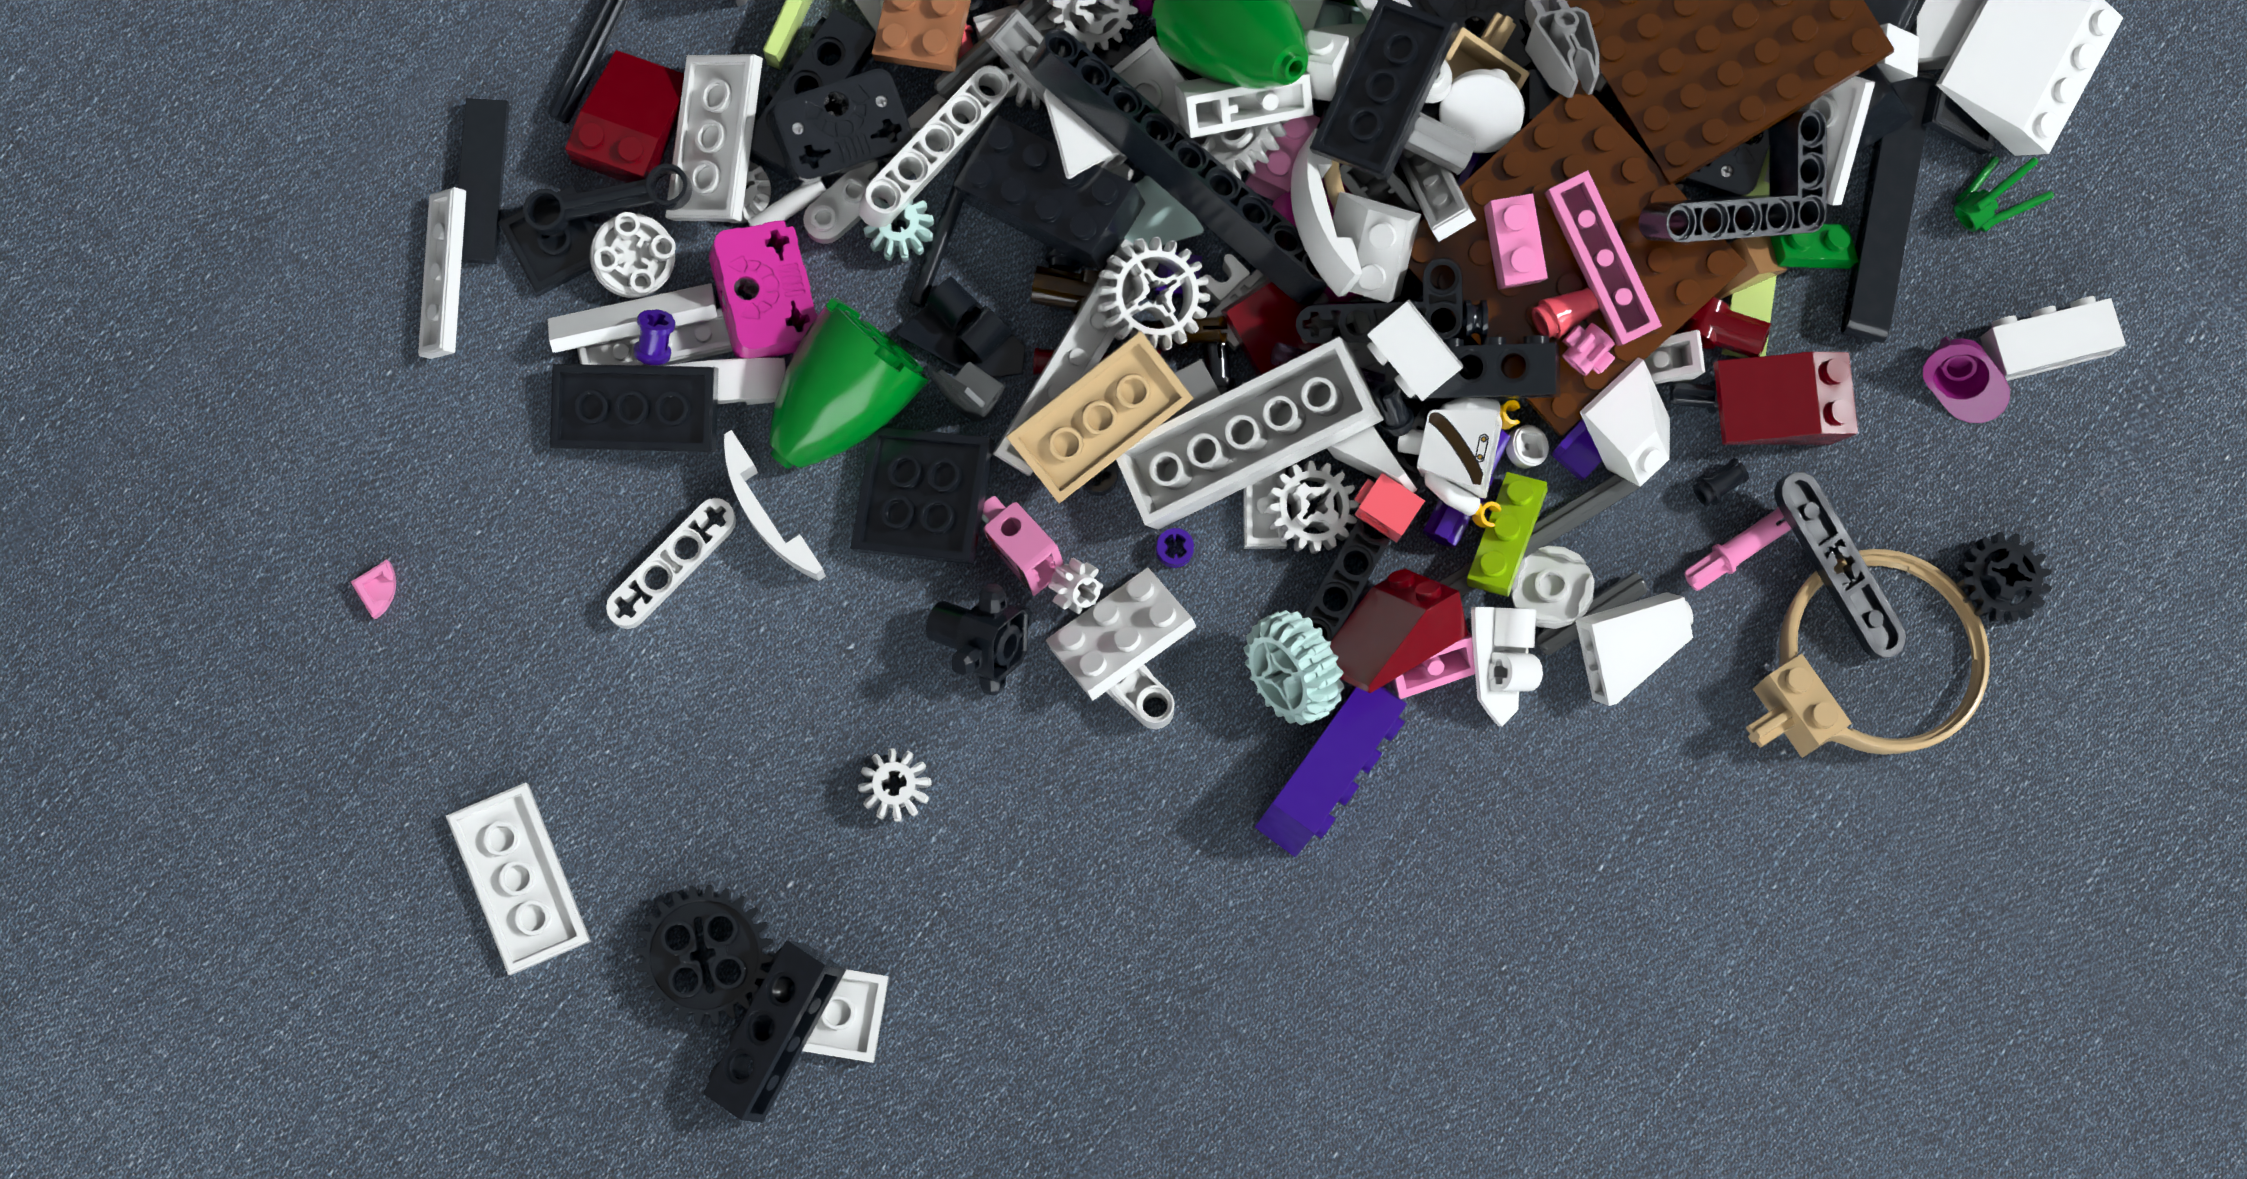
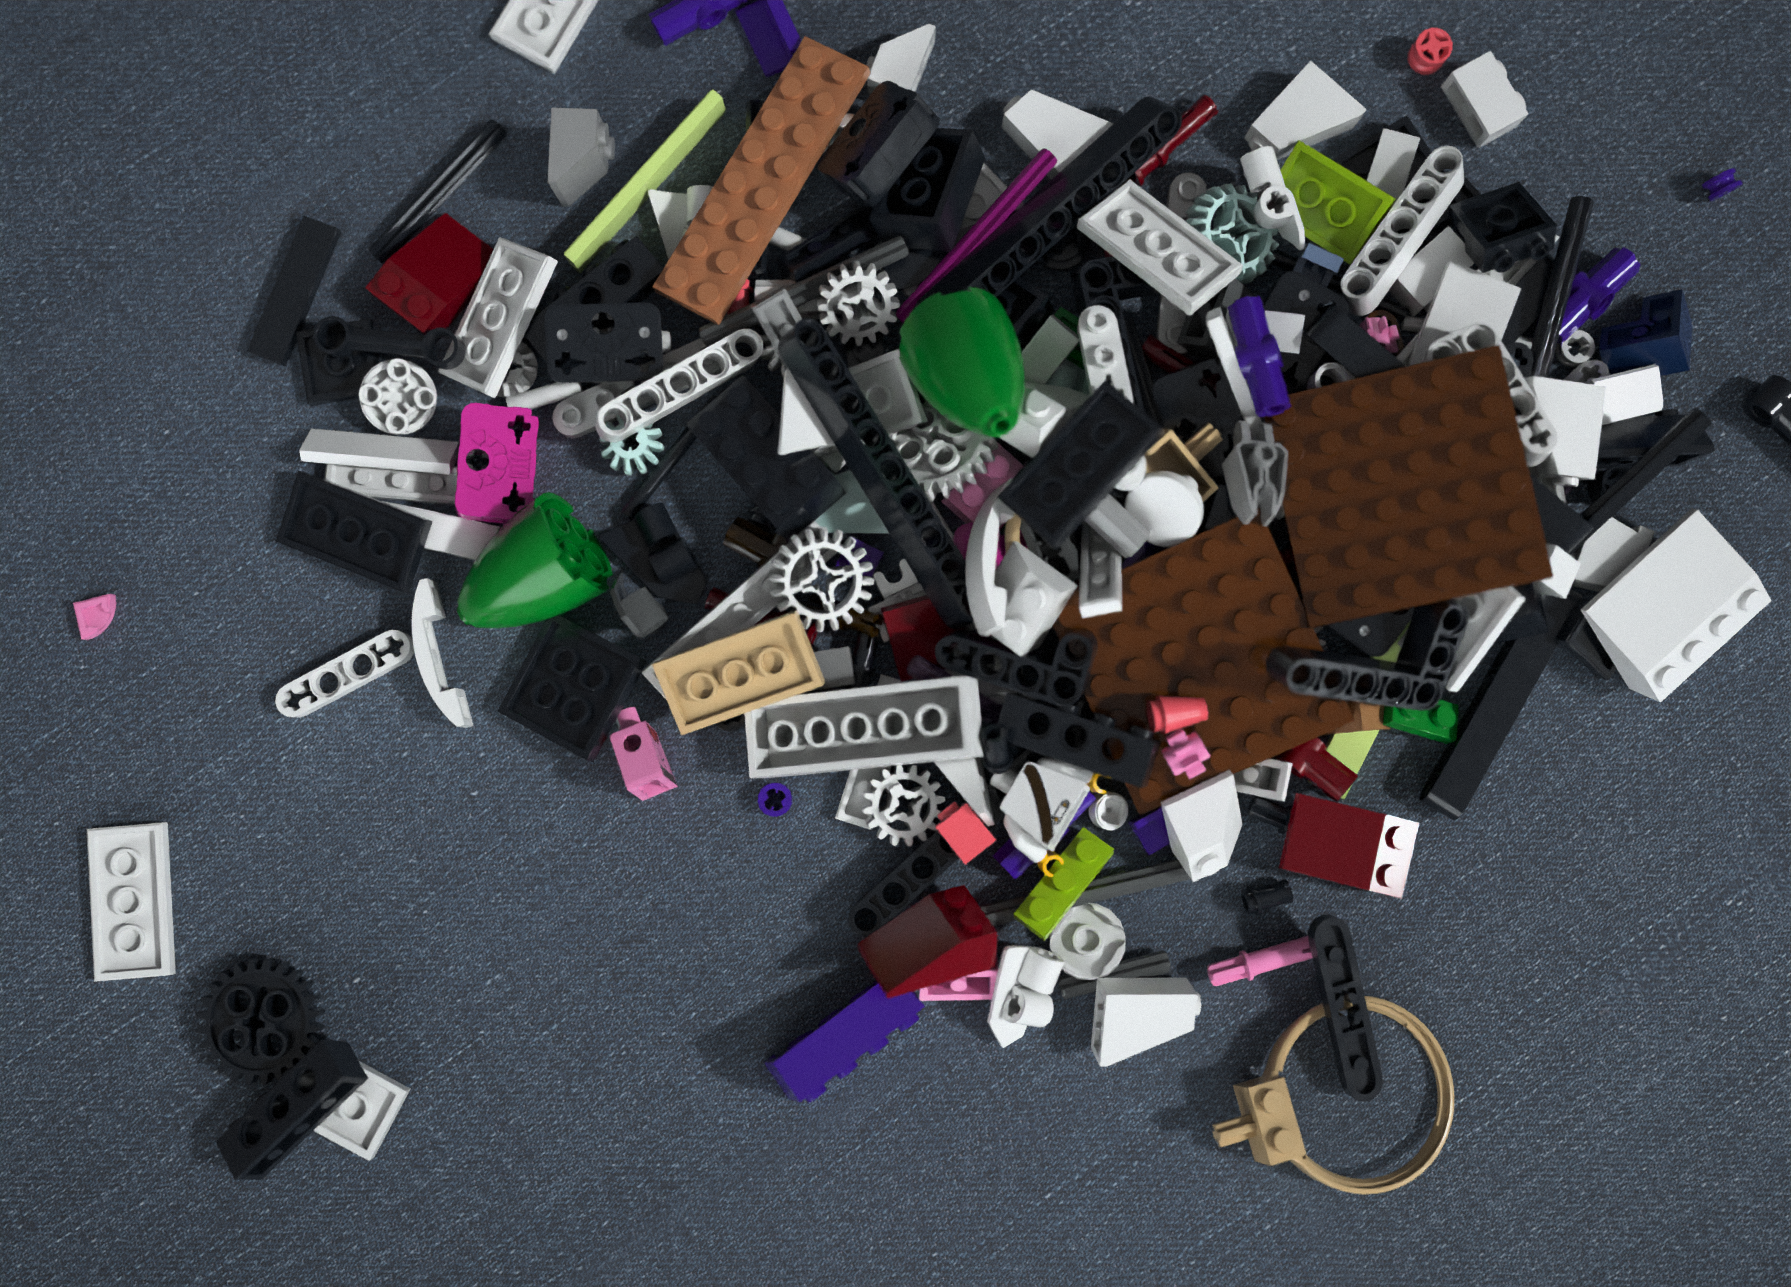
camera: 30 degrees right, 5 degrees up
white tile [418,187,466,359] -> none
dark purple bush [633,309,676,365] -> none
white gear [858,748,932,822] -> none
black piece [926,583,1032,696] -> none
white plate [1046,567,1196,701] -> none
white gear [1048,558,1103,614] -> none
white piece [1106,665,1174,729] -> none
white slope [1175,72,1313,138] -> none
light aqua gear [1243,610,1344,725] -> none
white brick [1367,300,1463,401] -> none
black bush [1462,300,1488,338] -> none
bright pink brick [1484,193,1548,290] -> none
bright pink brick [1544,170,1662,346] -> none
magenta piece [1923,336,2010,423] -> none
green plant [1953,156,2054,233] -> none
black gear [1957,532,2052,625] -> none
white brick [1980,296,2126,381] -> none

